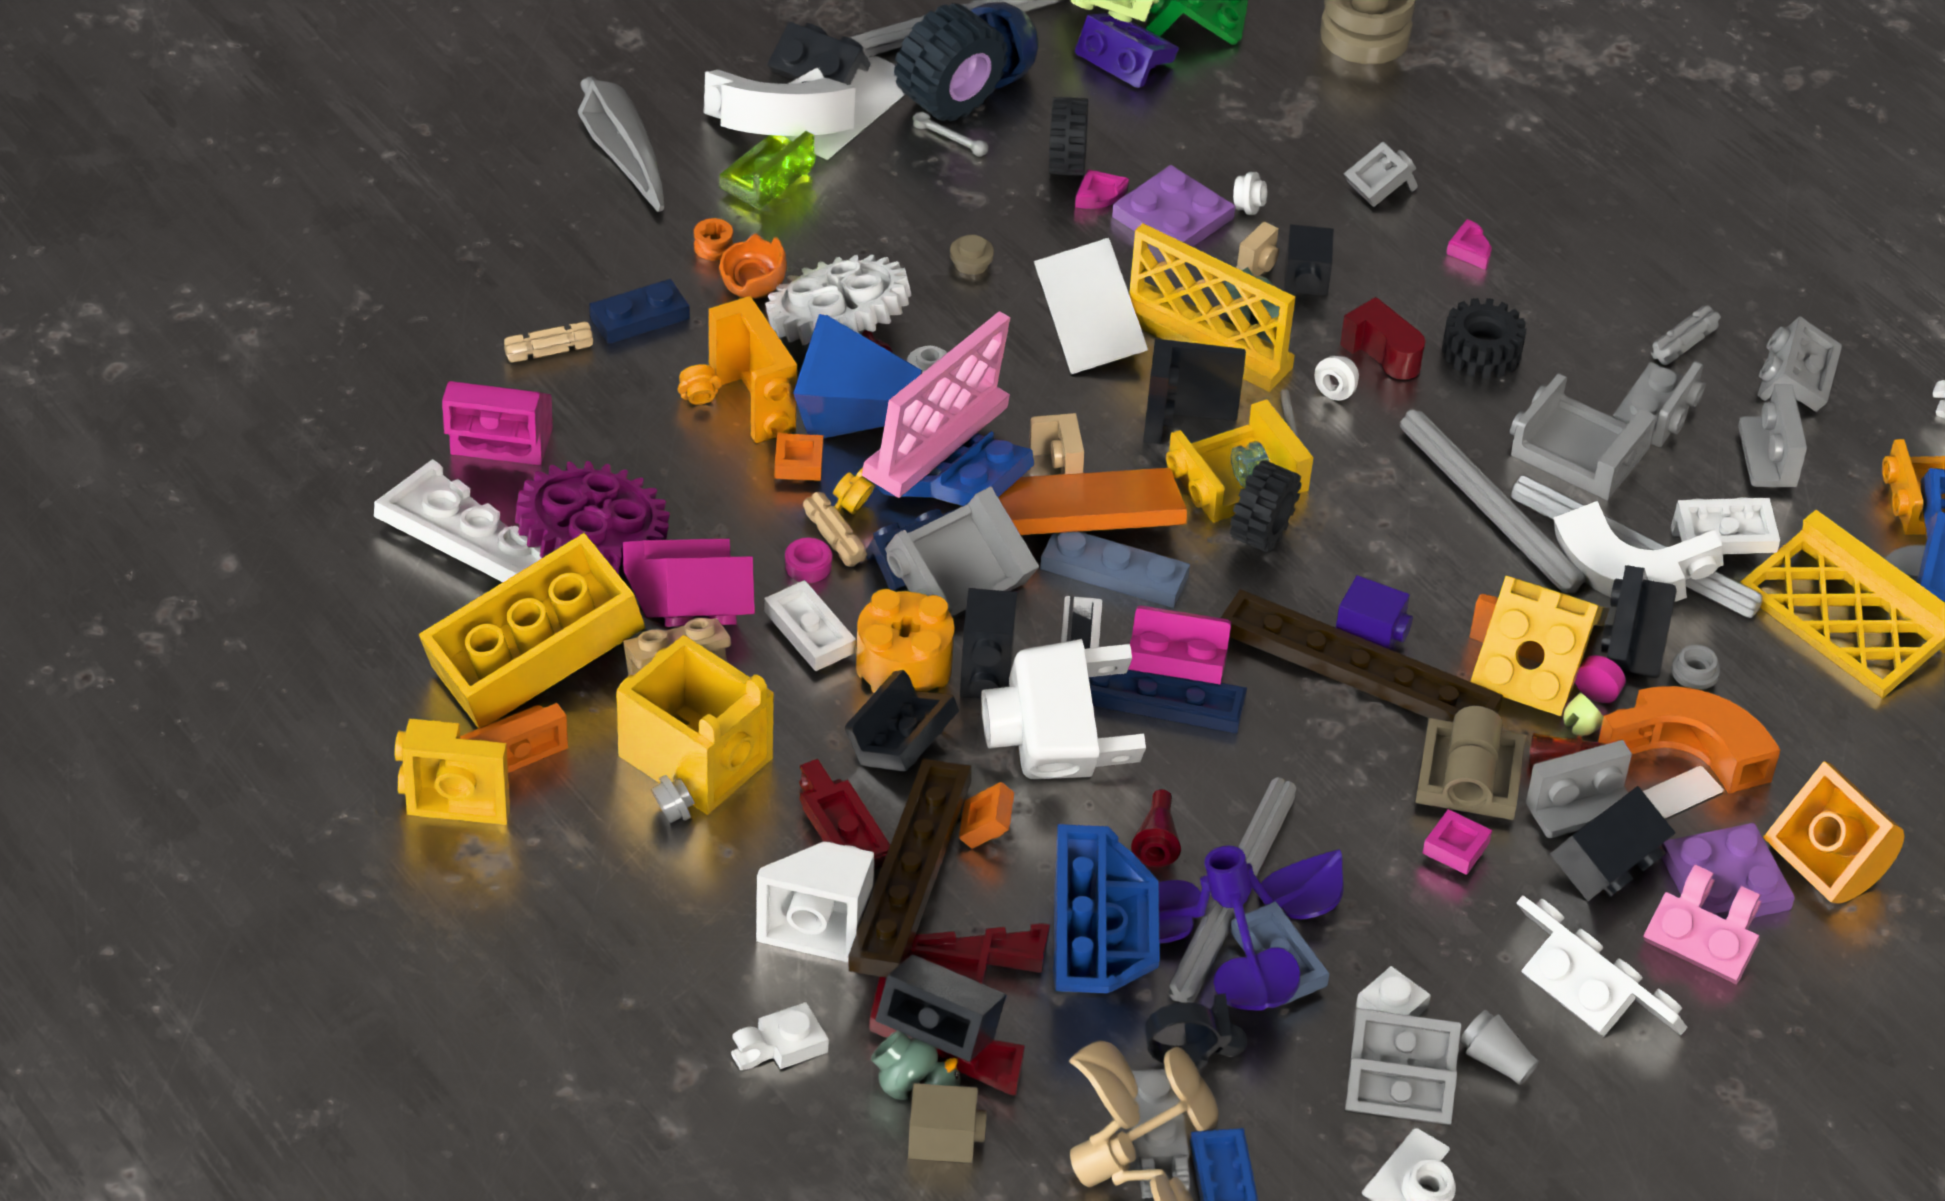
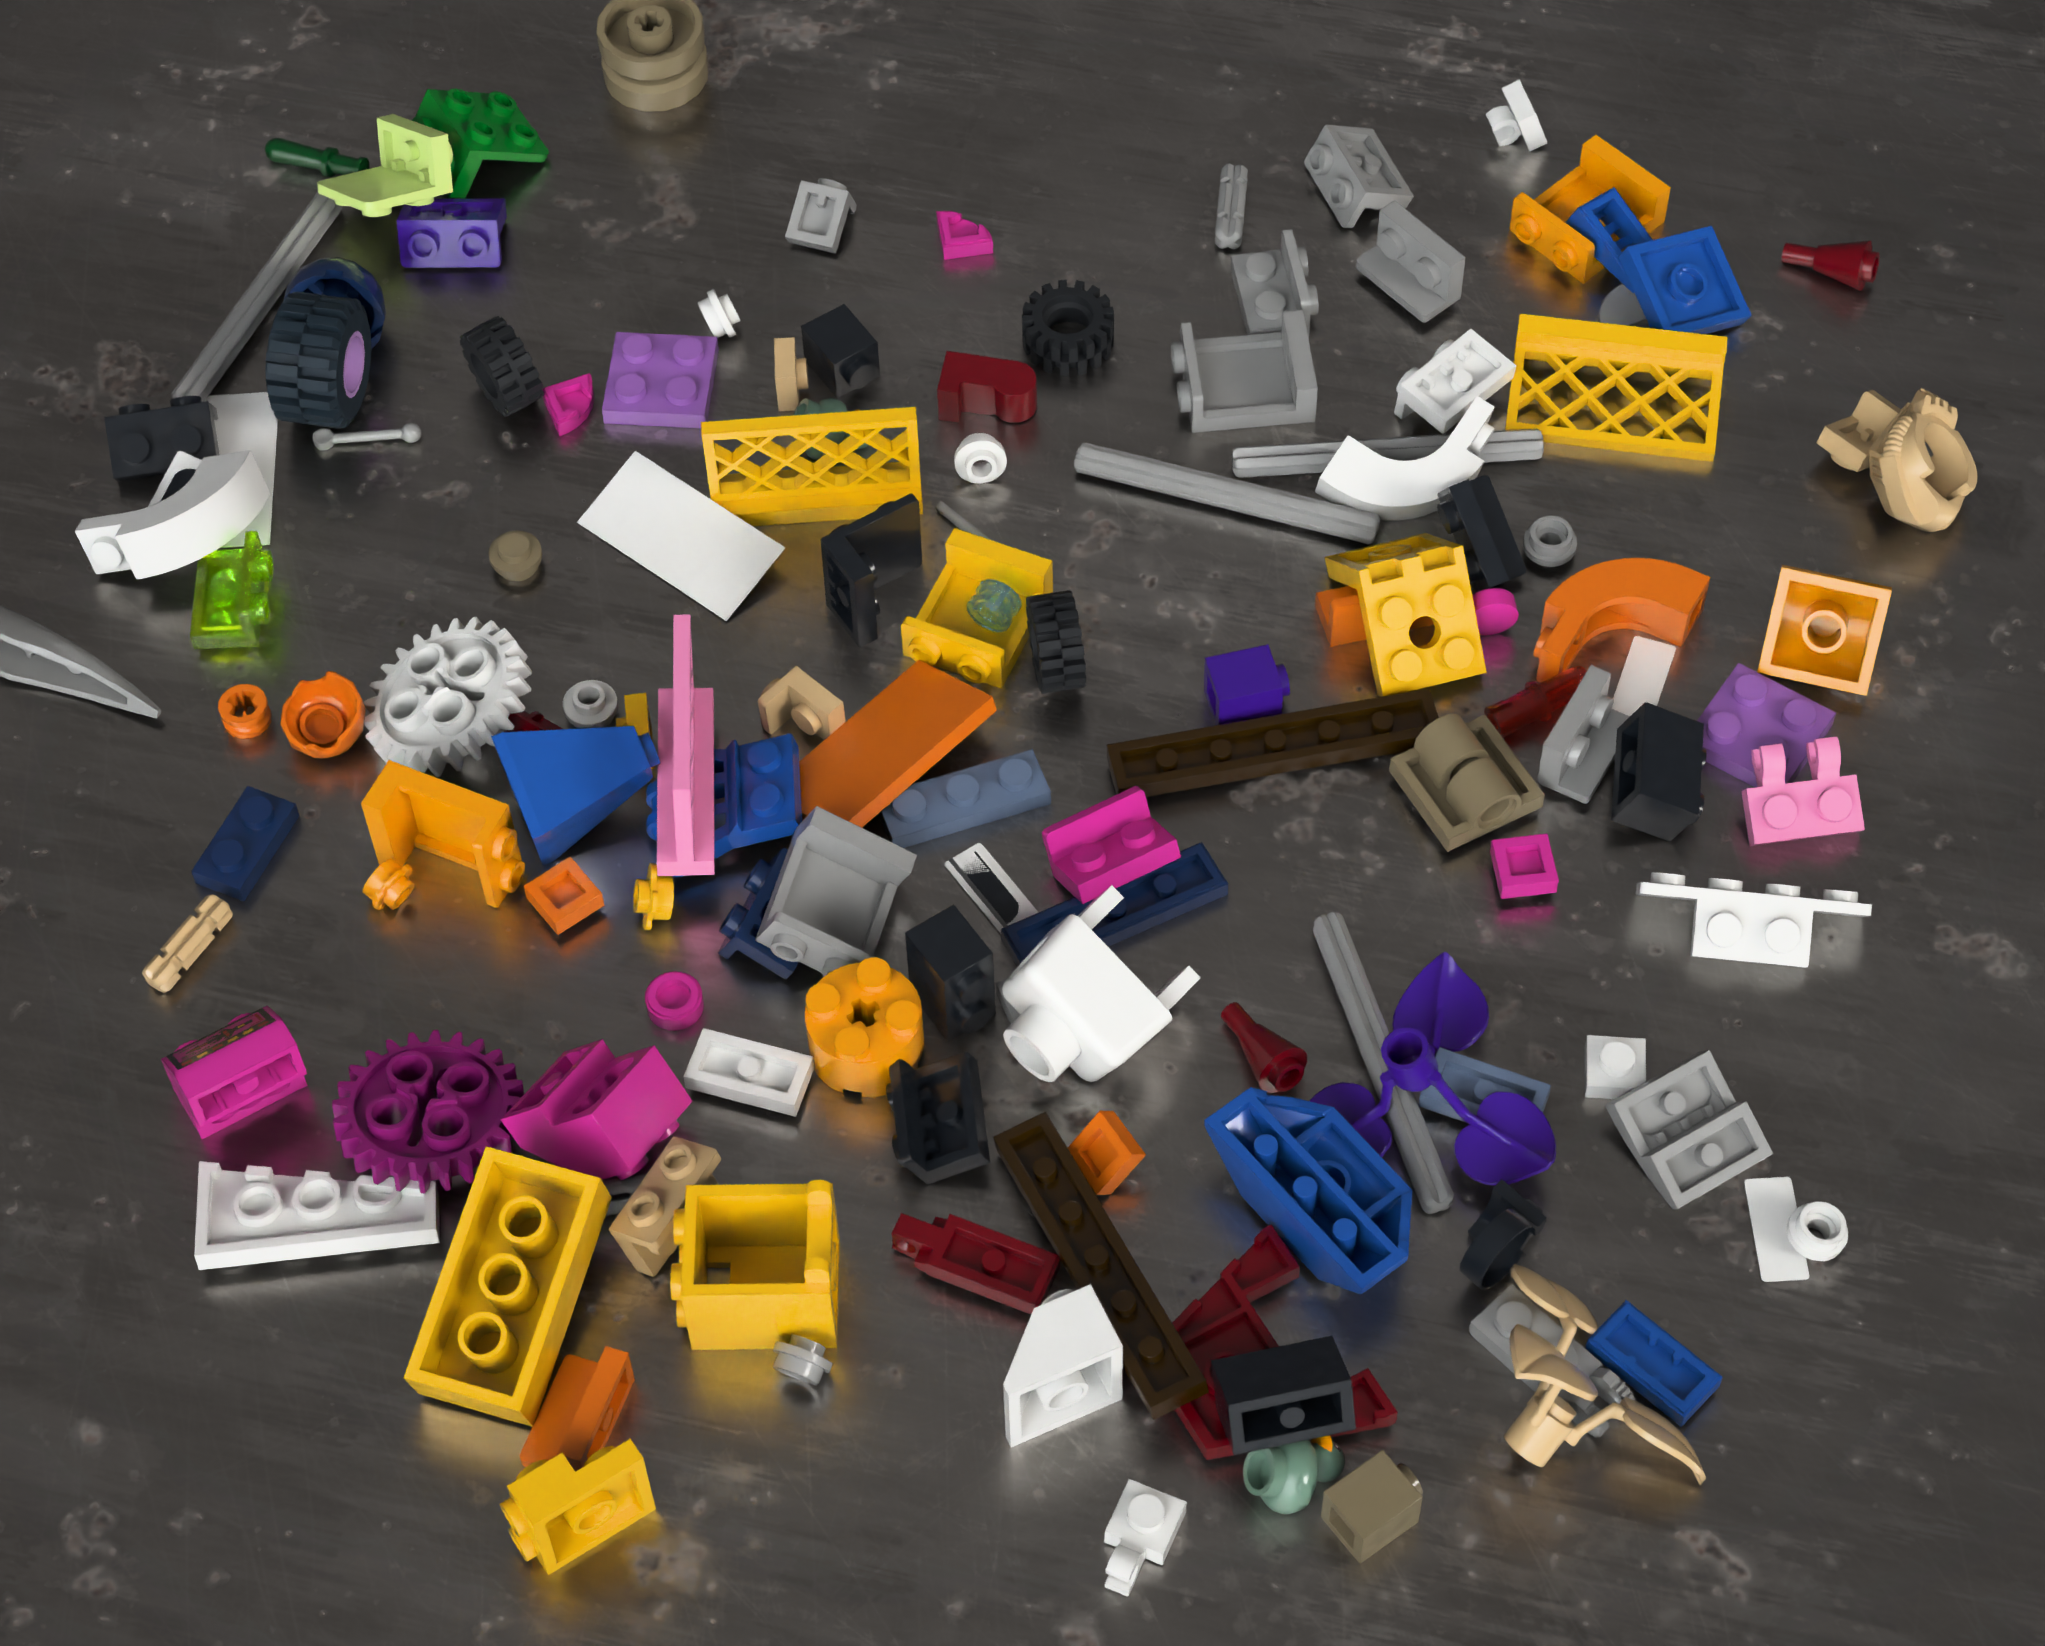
camera: 35 degrees left, 10 degrees up
tan axle [803,492,867,567] -> none
light grey cone [1459,1010,1540,1085] -> none
yellowish green hinge [1563,693,1604,736] -> none

